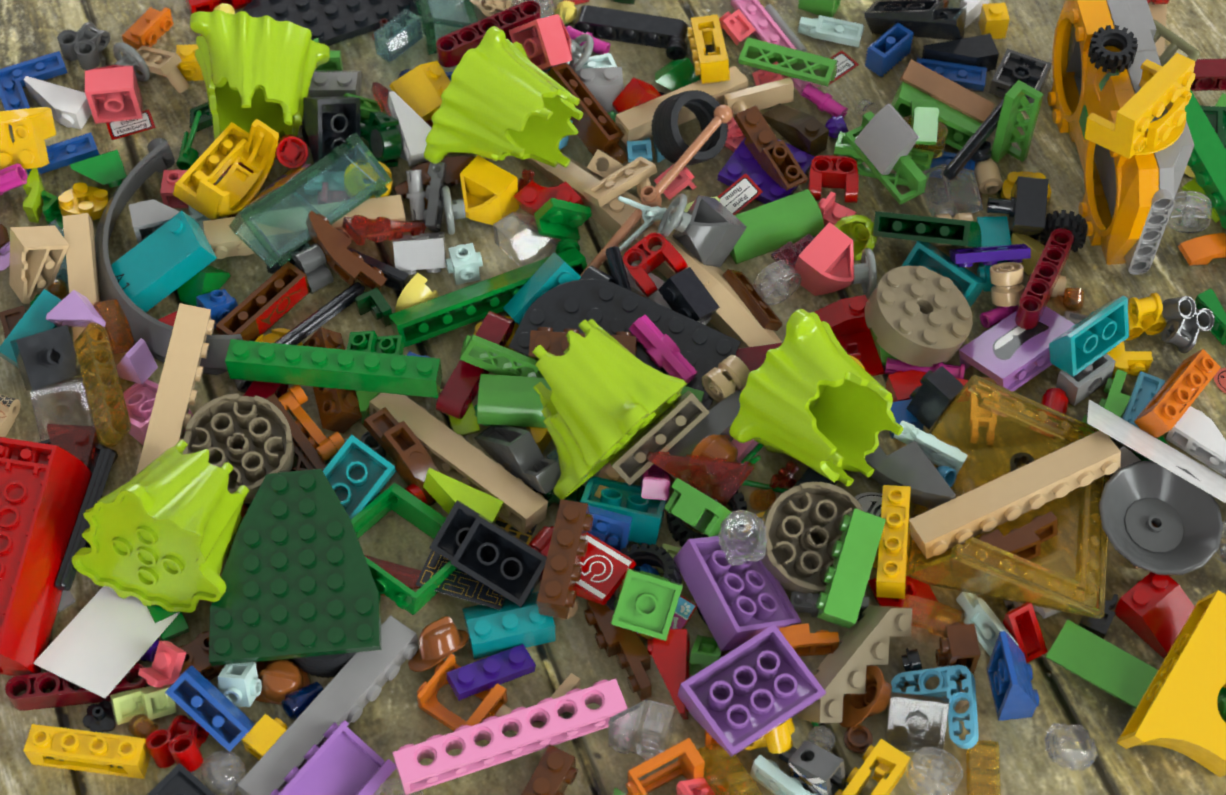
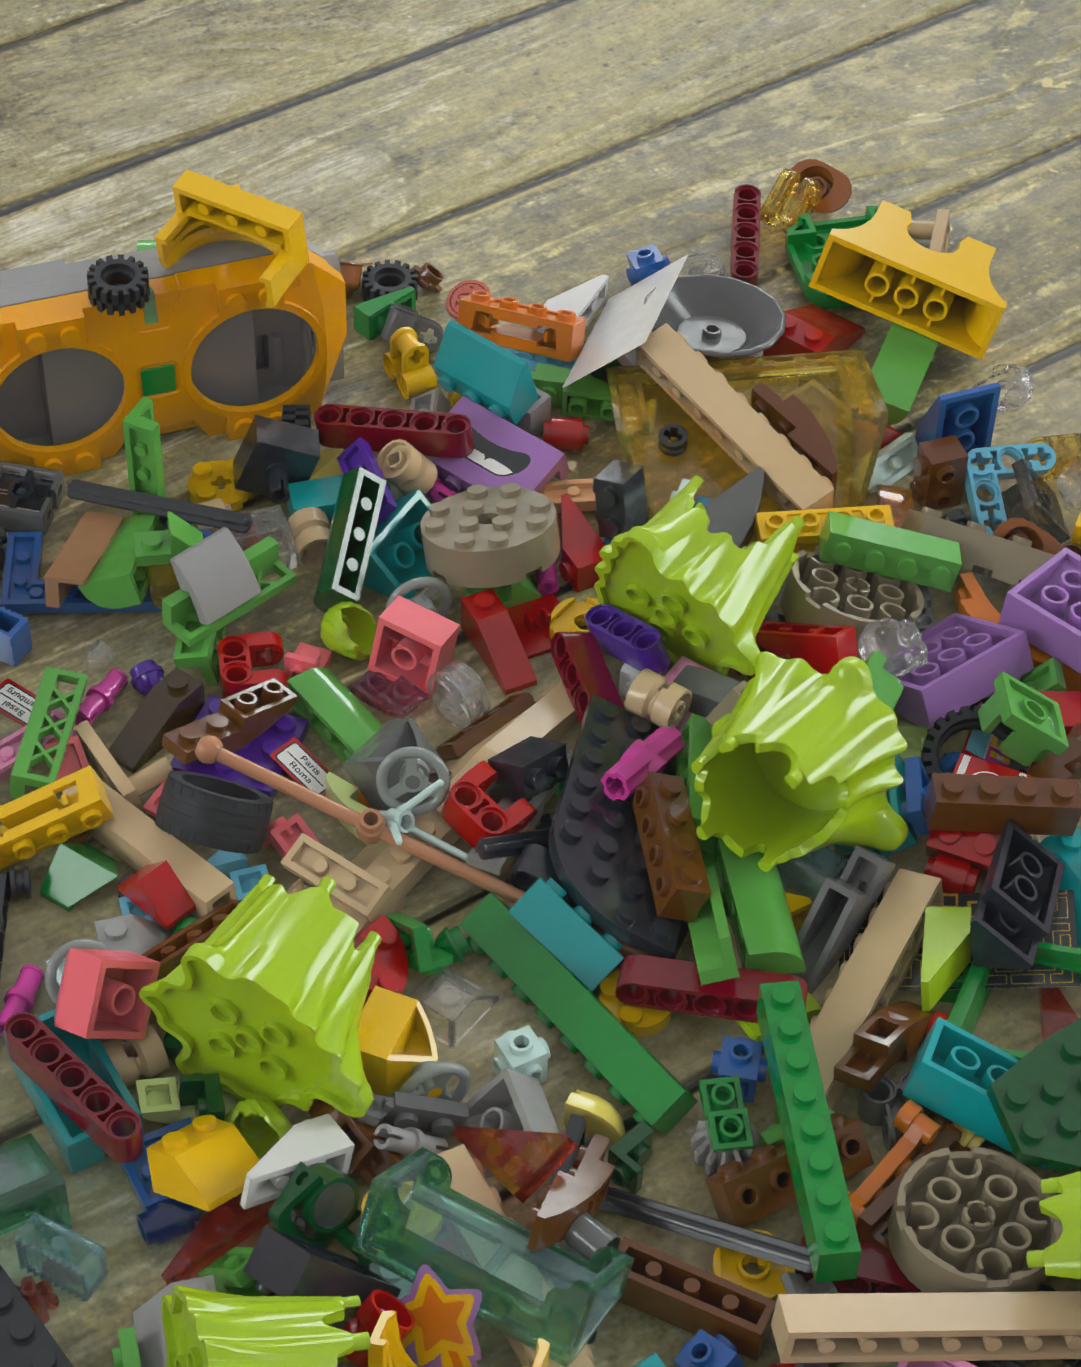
camera: 105 degrees left, 10 degrees down
none -> red slope [755,621,858,674]

